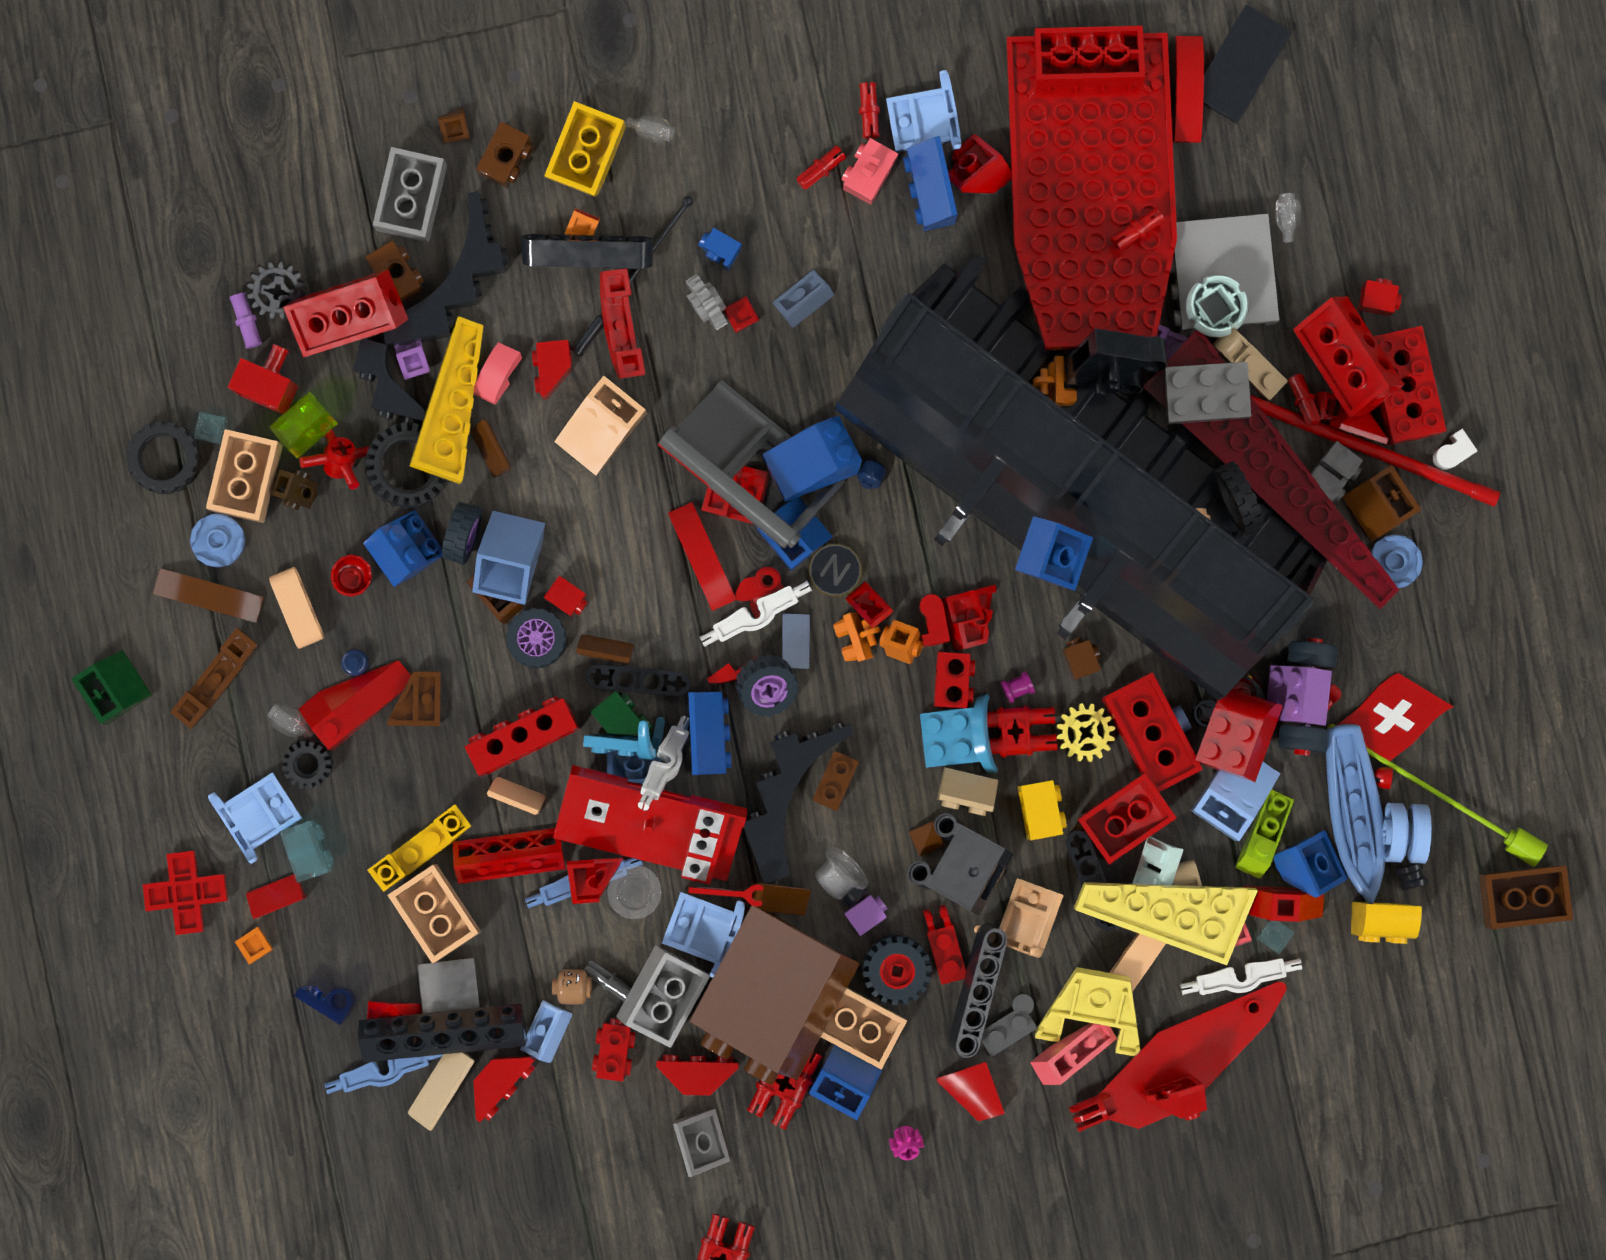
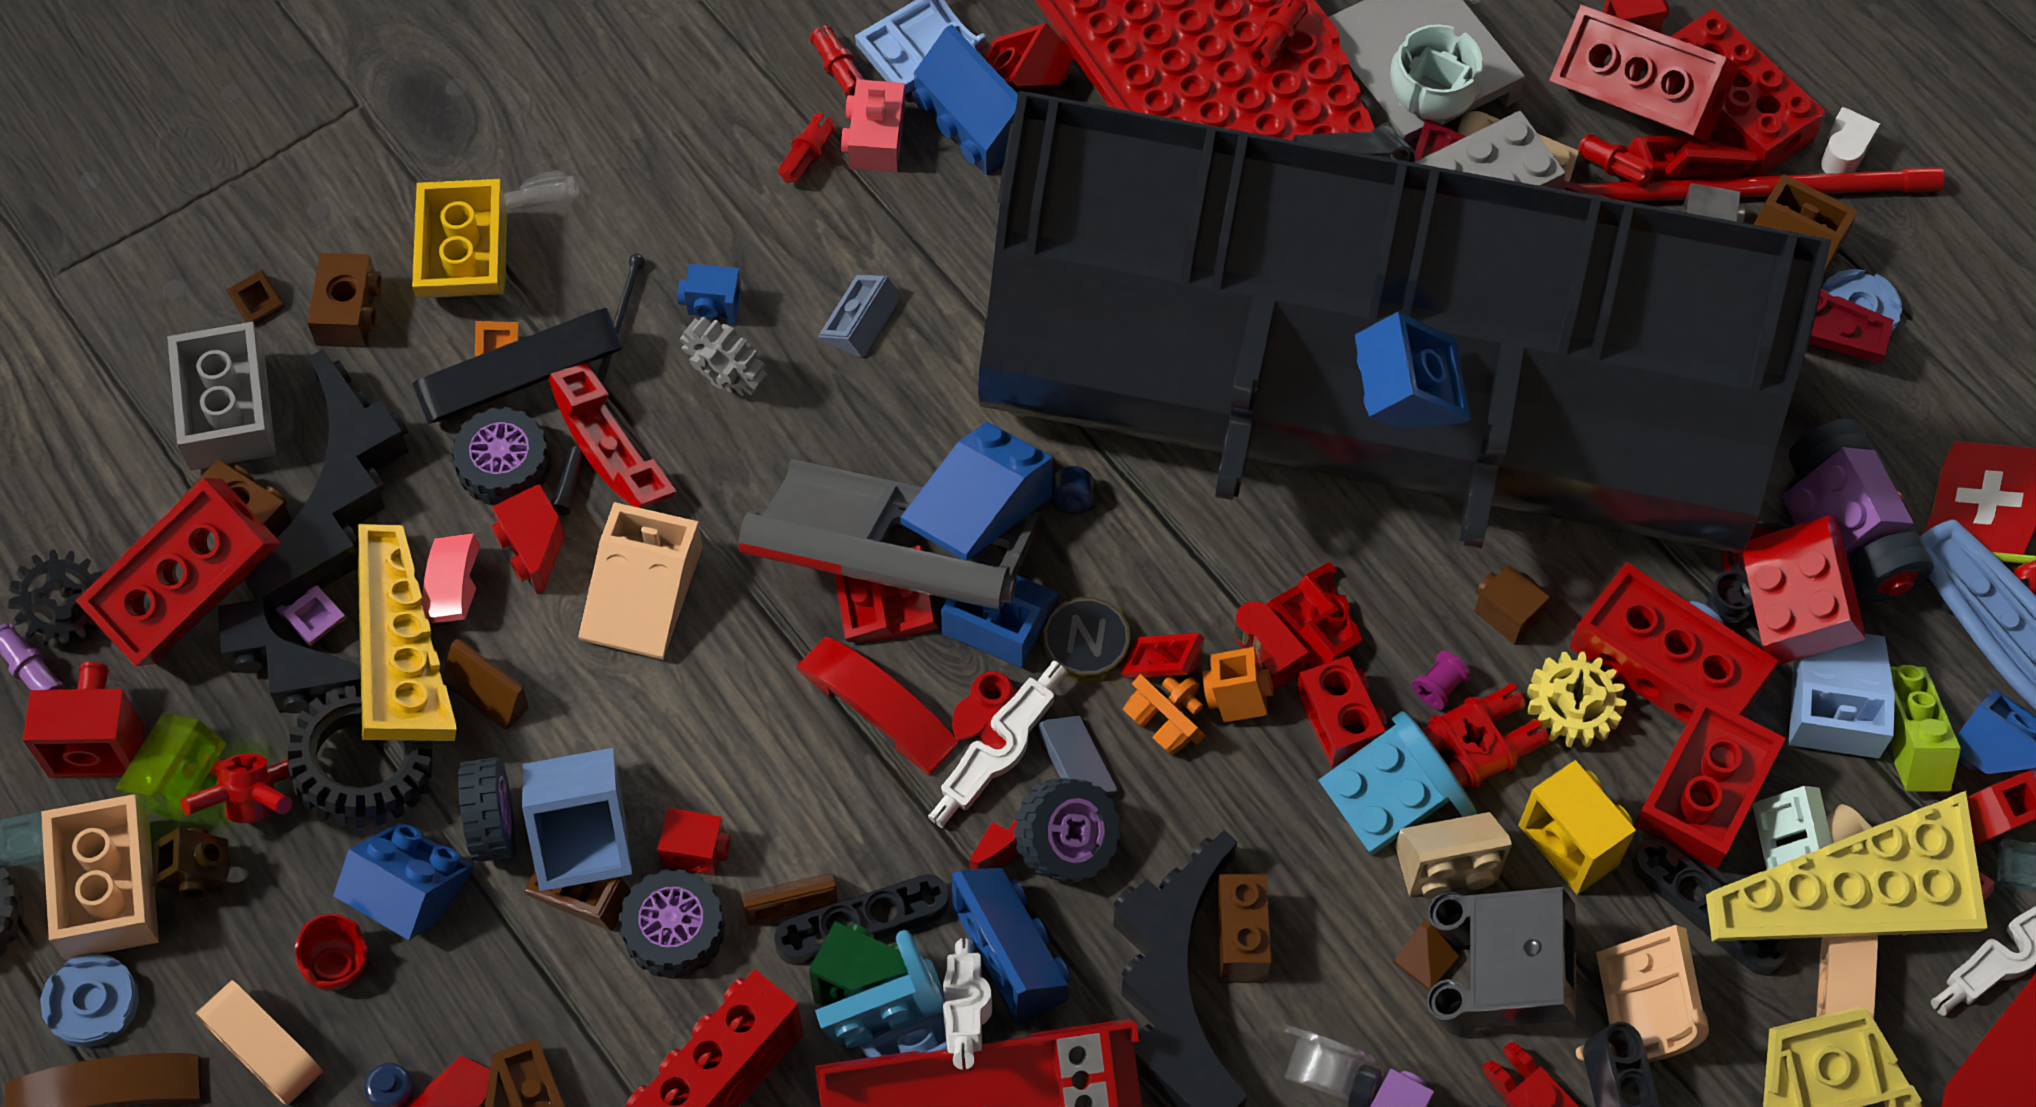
camera: 25 degrees left, 25 degrees down
red tile [723,296,759,333] -> none
none -> black wheel [451,407,551,505]

